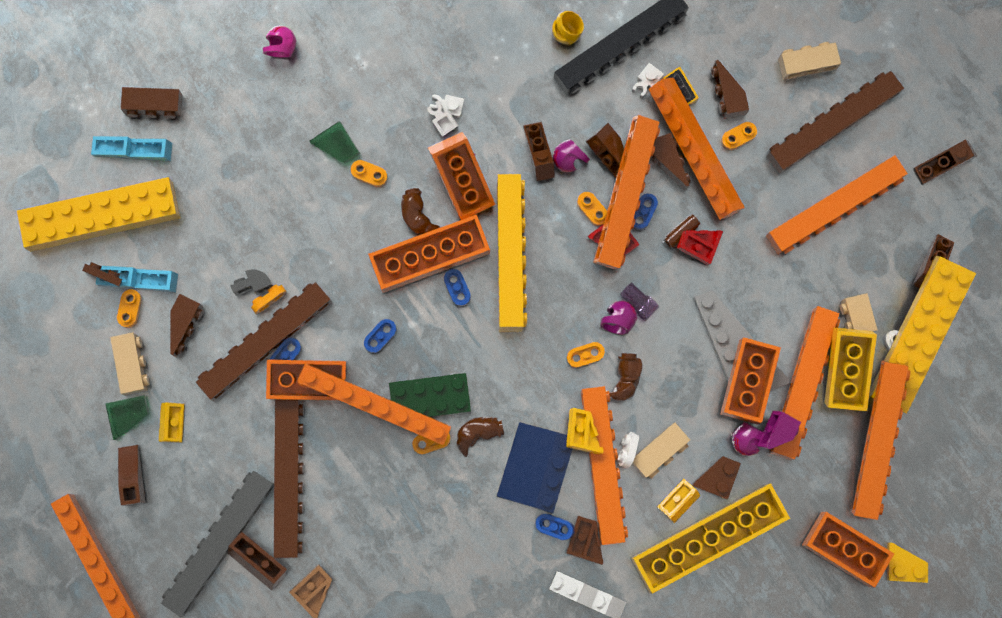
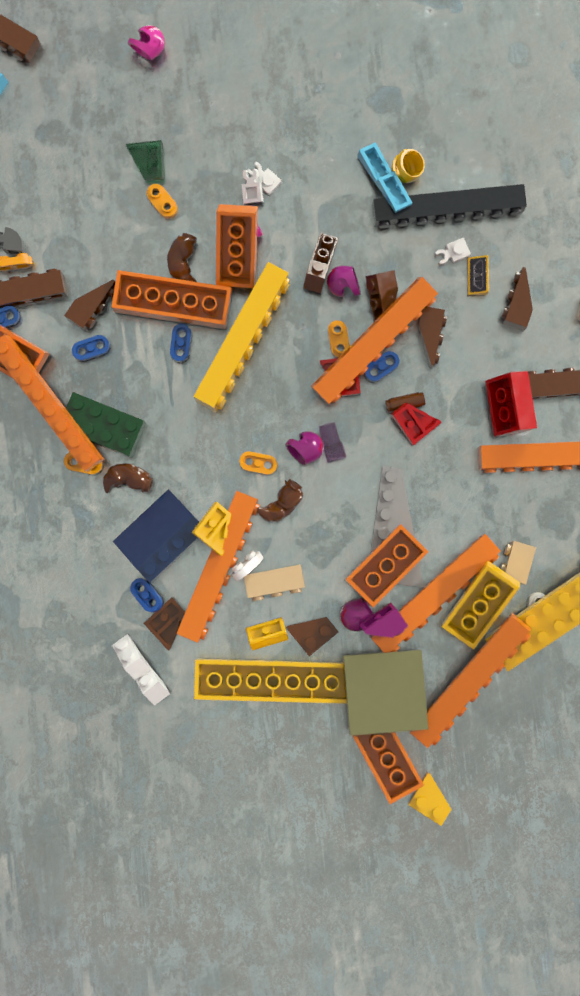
camera: 35 degrees right, 5 degrees up
orange brick [648,77,745,220] -> none
light orange plate [721,122,757,150] -> none
none -> reddish brown slope [64,279,115,332]
none -> olive tile [343,650,428,736]
none -> medium azure slope [357,142,412,213]
none -> red brick [485,371,537,437]

